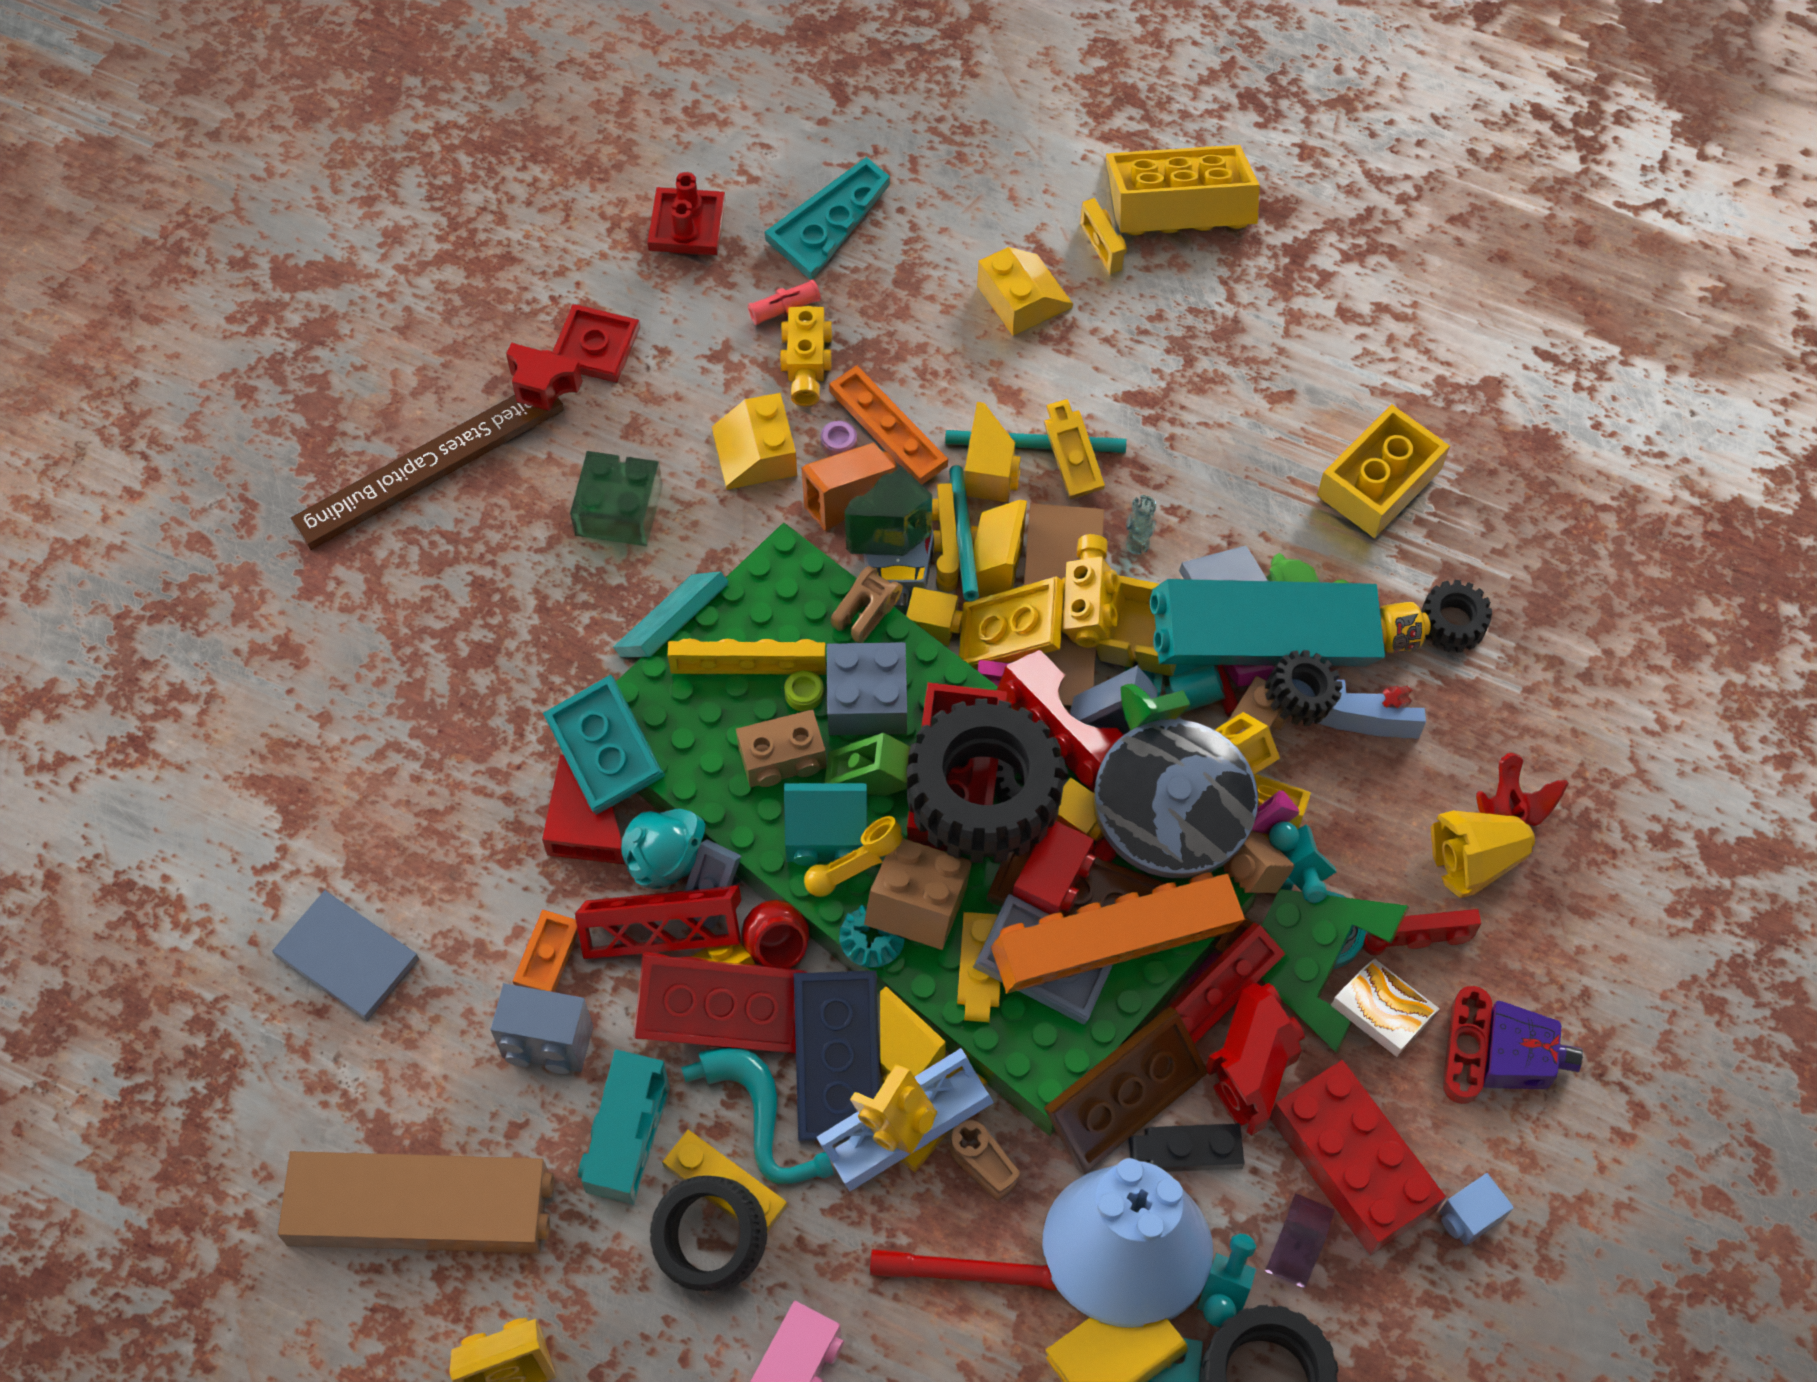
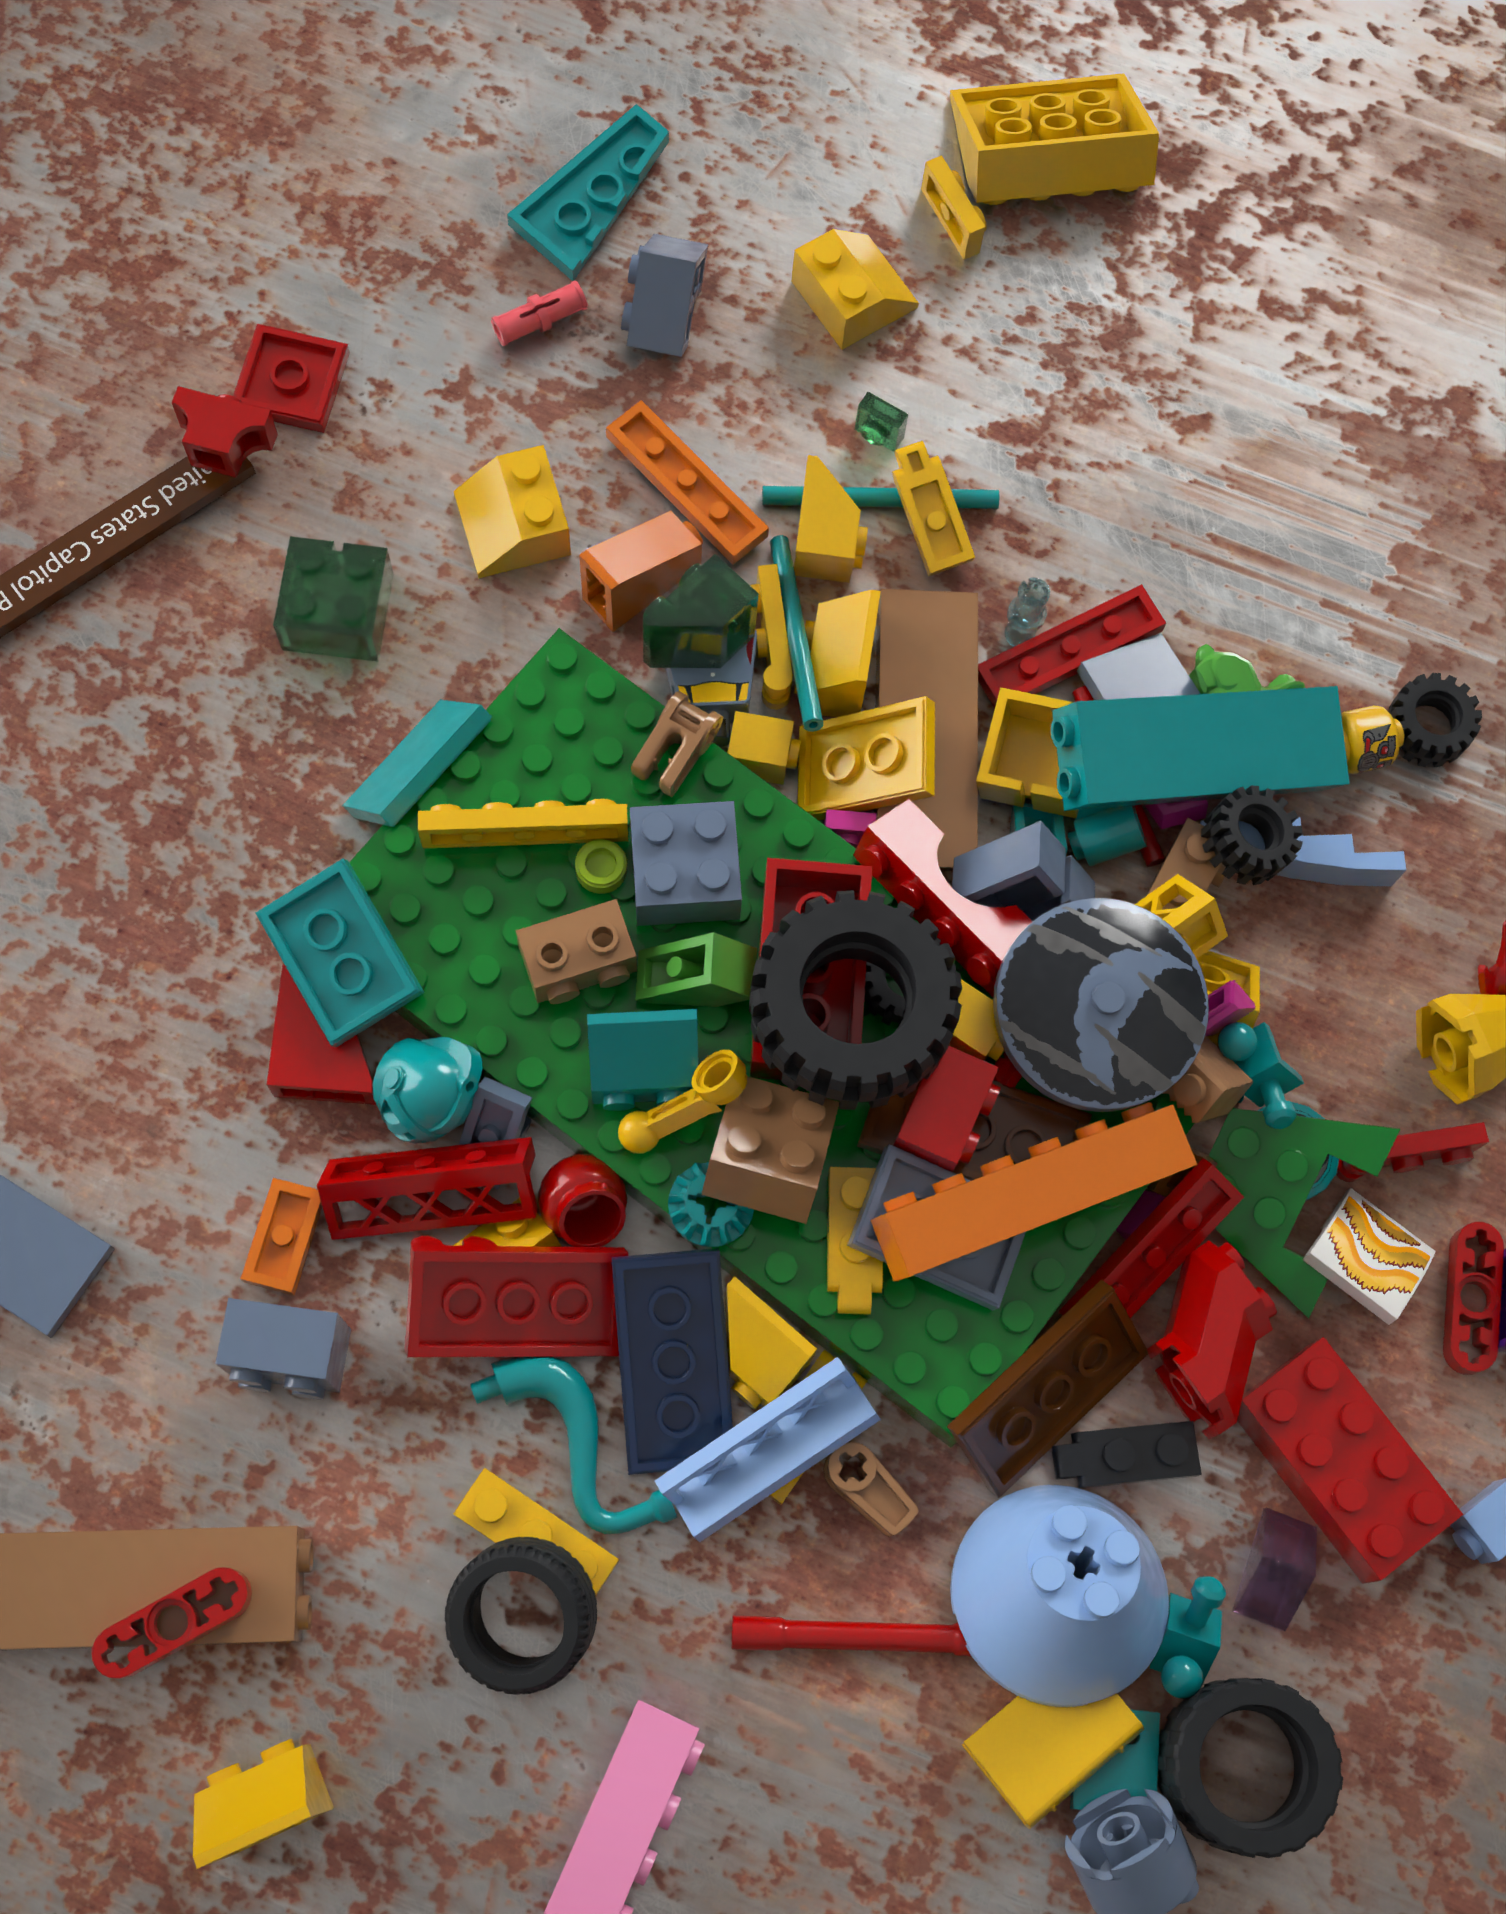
camera: 10 degrees left, 10 degrees up
teal wedge [578,1049,670,1205] -> none
red plate [647,172,726,256] -> none
yellow brick [781,306,832,407] -> none
lavender tile [821,421,857,456] -> none
yellow bracket [850,1064,938,1154] -> none
yellow brick [1061,534,1119,648] -> none
green tile [1120,683,1190,731] -> none
yellow brick [1317,404,1450,538] -> none
red axle [1382,685,1413,709] -> none
none -> red beam [92,1567,252,1679]
none -> sand blue brick [621,234,708,357]
none -> clear green plate [854,392,909,452]
none -> red plate [978,584,1166,708]

